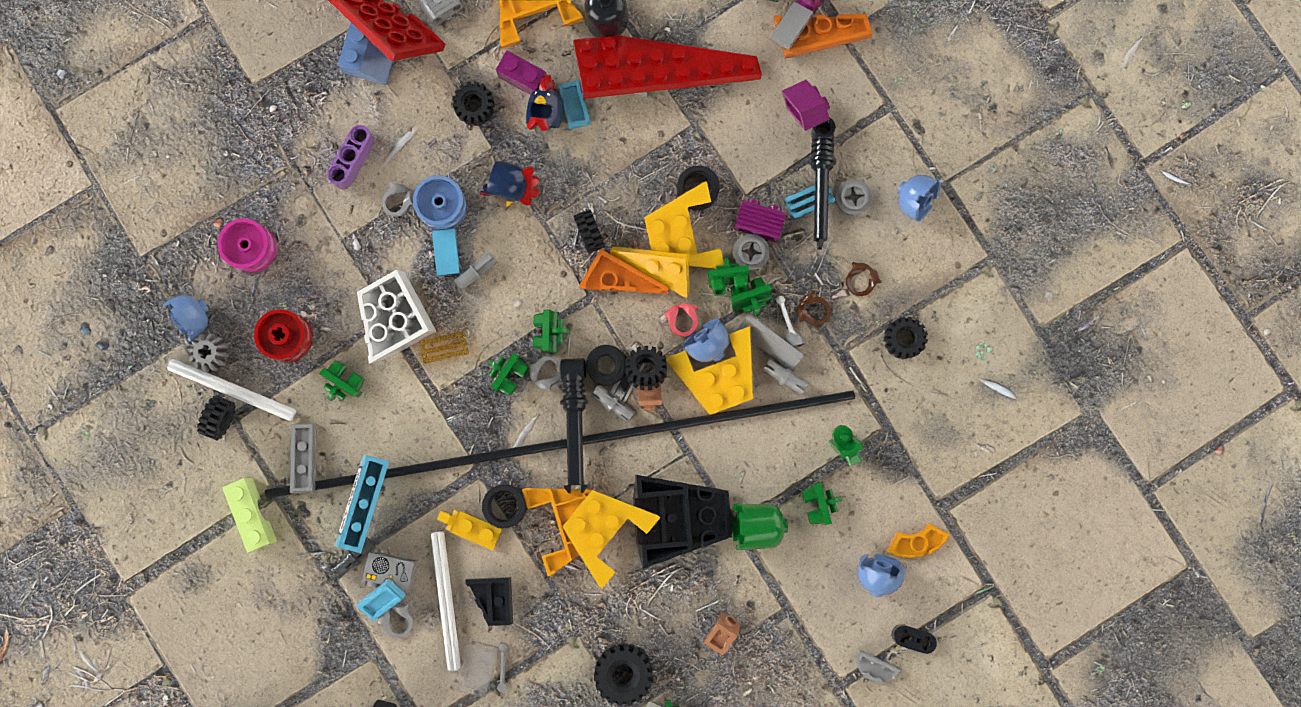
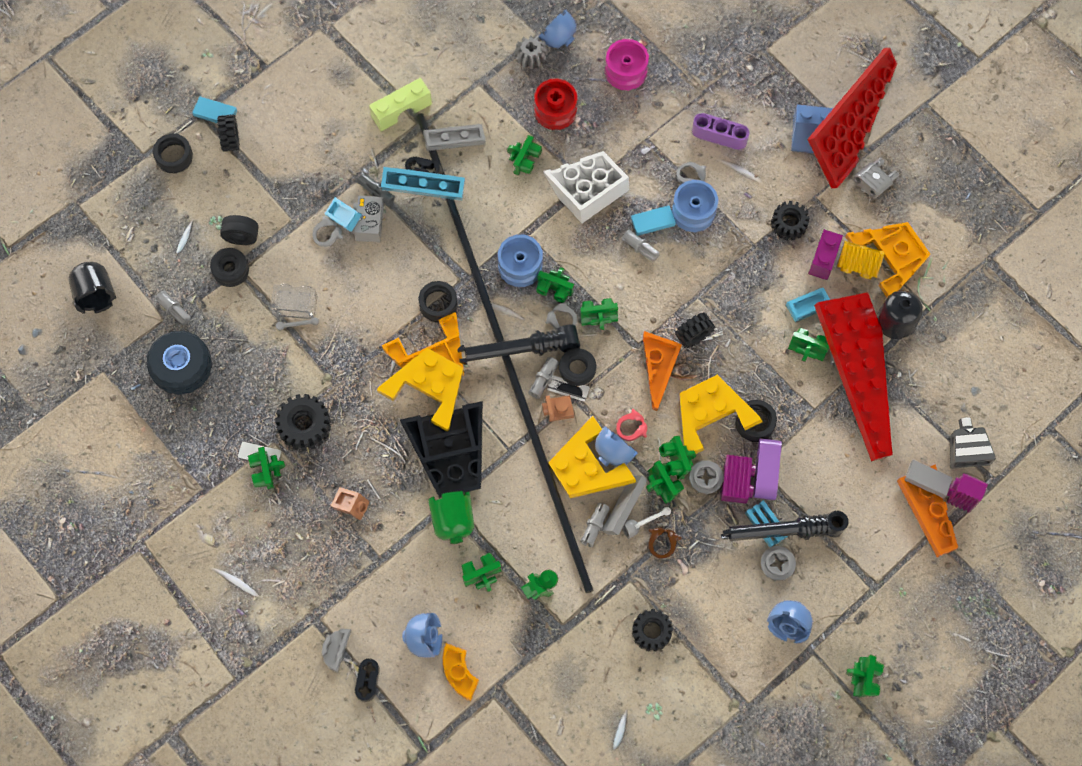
camera: 80 degrees right, 15 degrees down
white axle [167,359,296,421] -> none
black tyre [197,395,236,441] -> none
clear yellow tile [419,331,469,364] -> none
white axle [431,531,461,671] -> none
yellow hinge [437,510,503,550] -> none
black wing [465,577,513,626] -> none
dark blue piece [480,161,540,207] -> none
dark blue piece [526,75,563,132] -> none
yellow wing [610,246,690,297] -> none
black tyre [625,346,667,390] -> none
magenta piece [782,79,830,131] -> none
reddish brown piece [846,262,882,297] -> none
none -> black beam [405,156,443,174]
none -> medium blue wheel [498,235,543,287]
none -> medium lavender beam [753,438,782,500]
none -> green hips [788,328,829,362]
none -> yellow brick [837,241,884,280]
none -> green hips [846,655,884,698]

